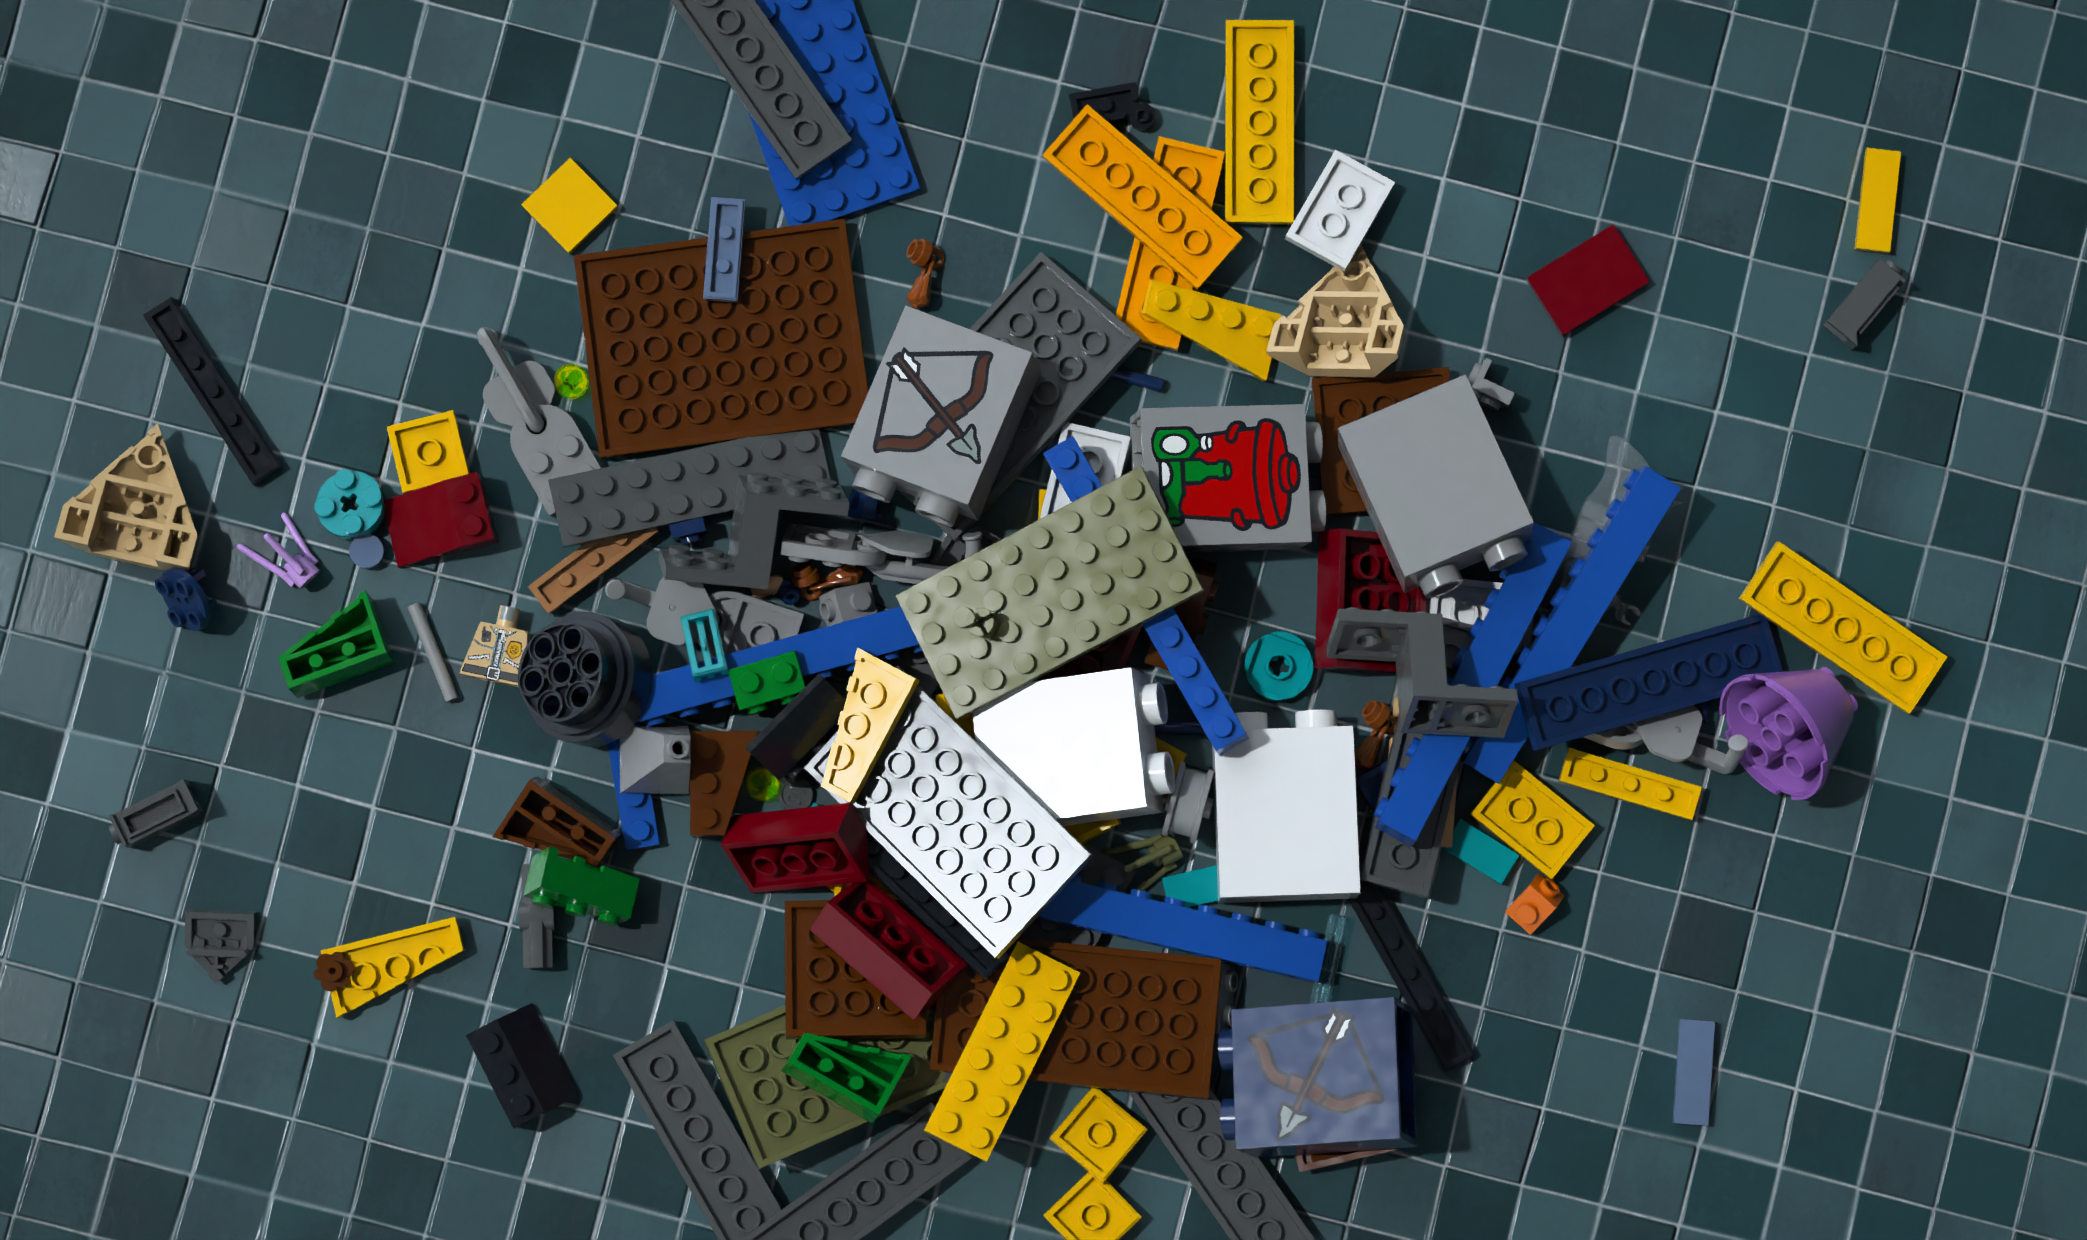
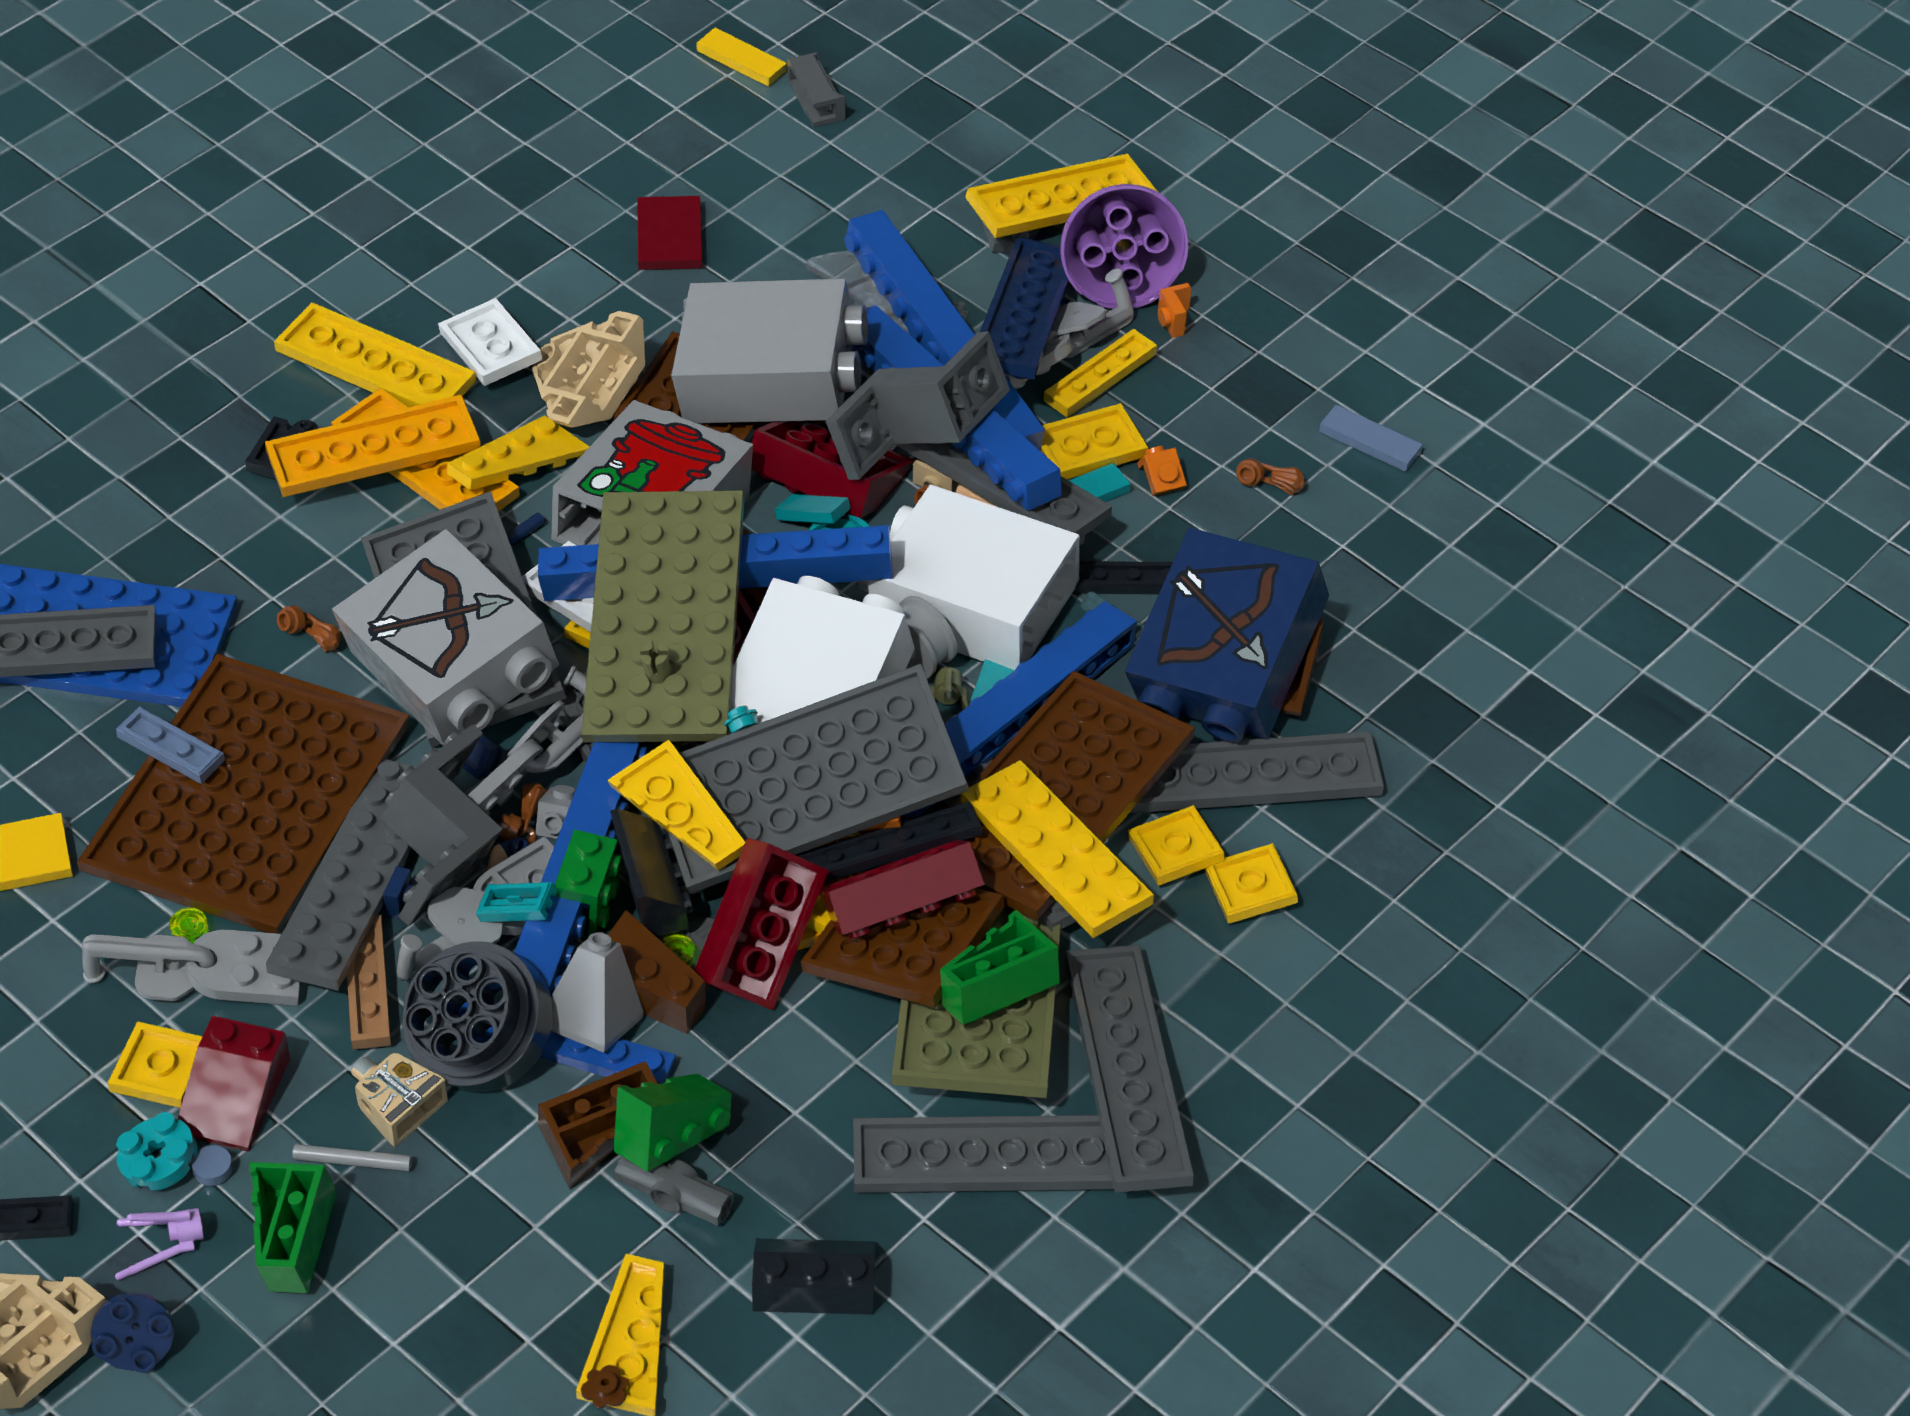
camera: 65 degrees left, 35 degrees down
none -> teal plate [724,705,759,734]
none -> teal tile [774,494,850,524]
none -> orange bracket [1157,283,1192,338]
none -> dark orange piece [1236,458,1305,496]

